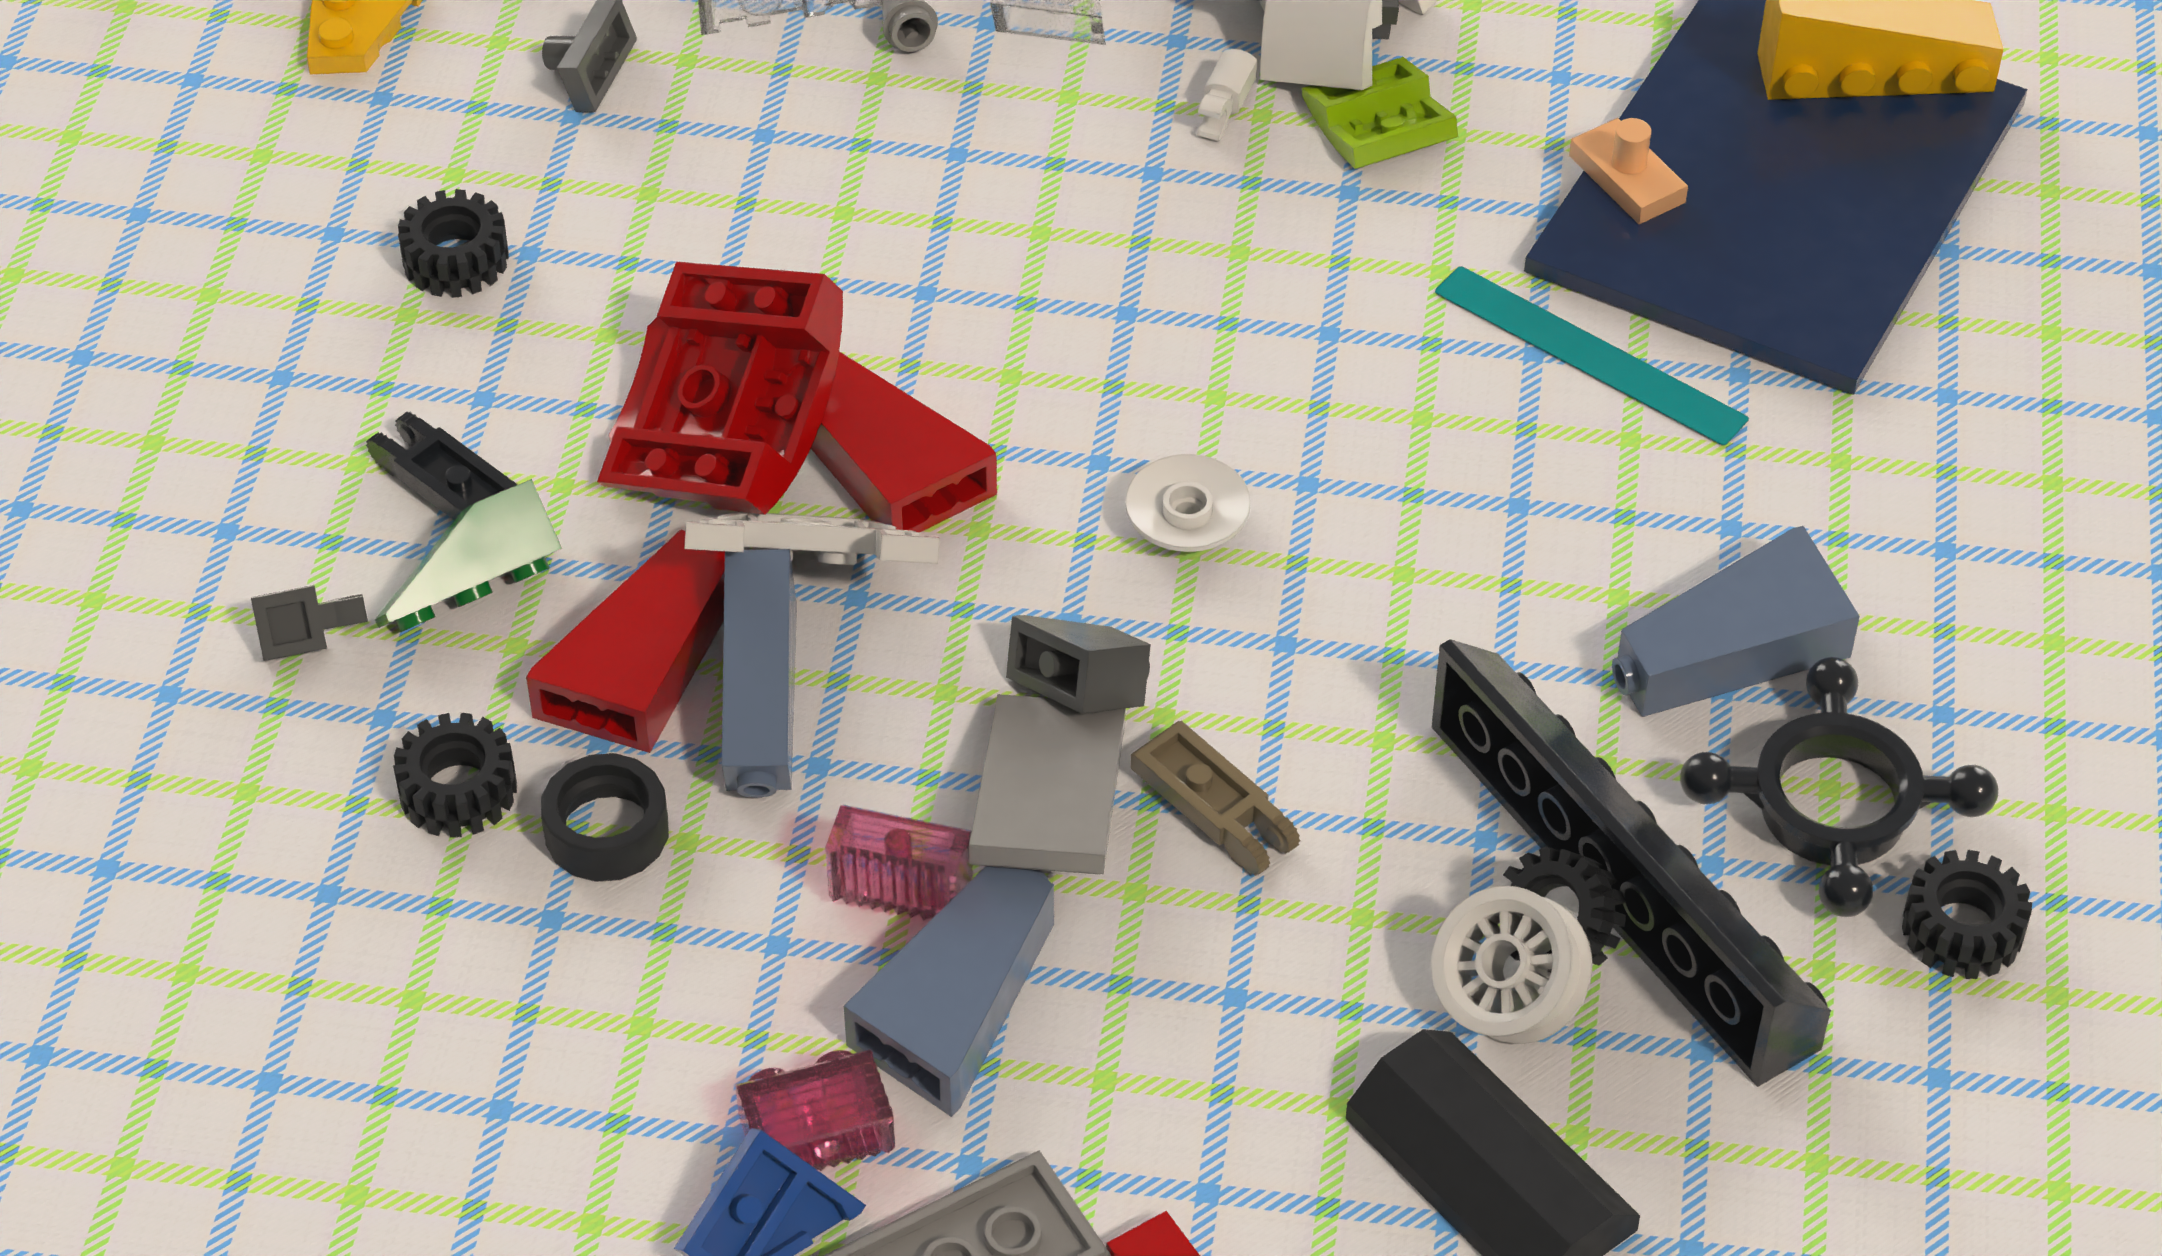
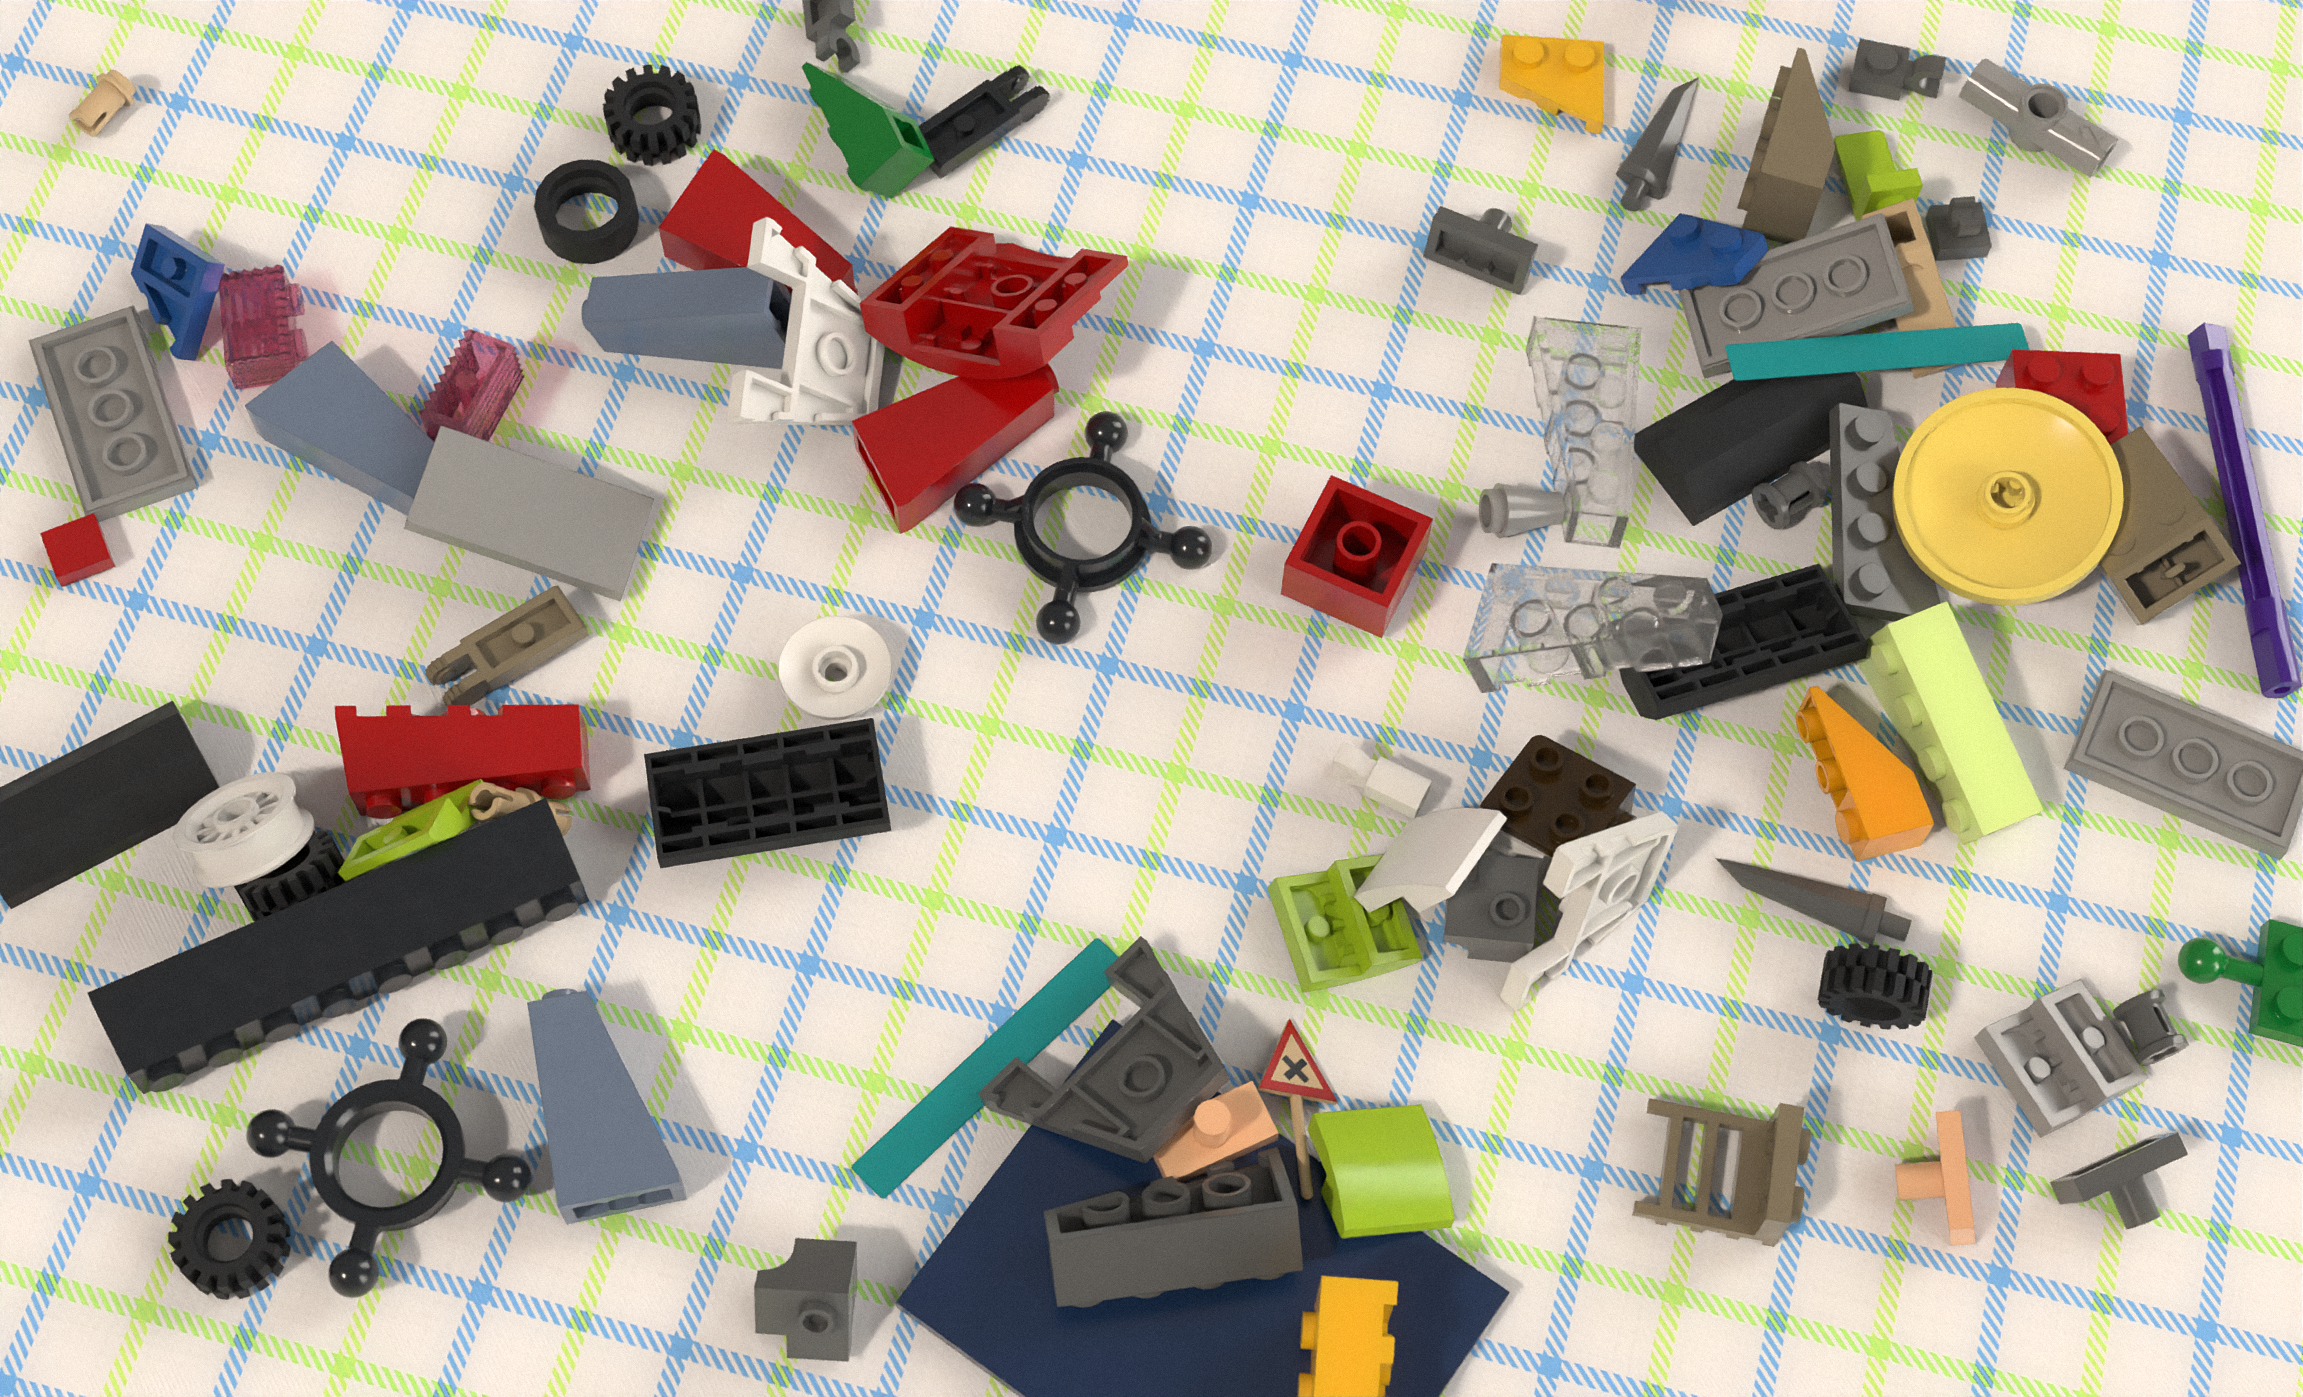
camera: 95 degrees right, 15 degrees up
black tyre [398,189,509,298] -> none
dark grey slope [1006,615,1151,714] -> none
none -> red wedge [335,704,591,819]
none -> lime slope [338,779,485,881]
none -> tan pin [469,782,572,836]
none -> black piece [644,718,891,868]
none -> dark grey brick [754,1238,857,1362]
none -> black piece [954,411,1212,645]
none -> dark grey wing [978,936,1230,1163]
none -> dark grey wedge [1044,1147,1303,1307]
none -> piece [1257,1018,1338,1199]
none -> red brick [1281,475,1433,638]
none -> lime slope [1307,1104,1455,1238]

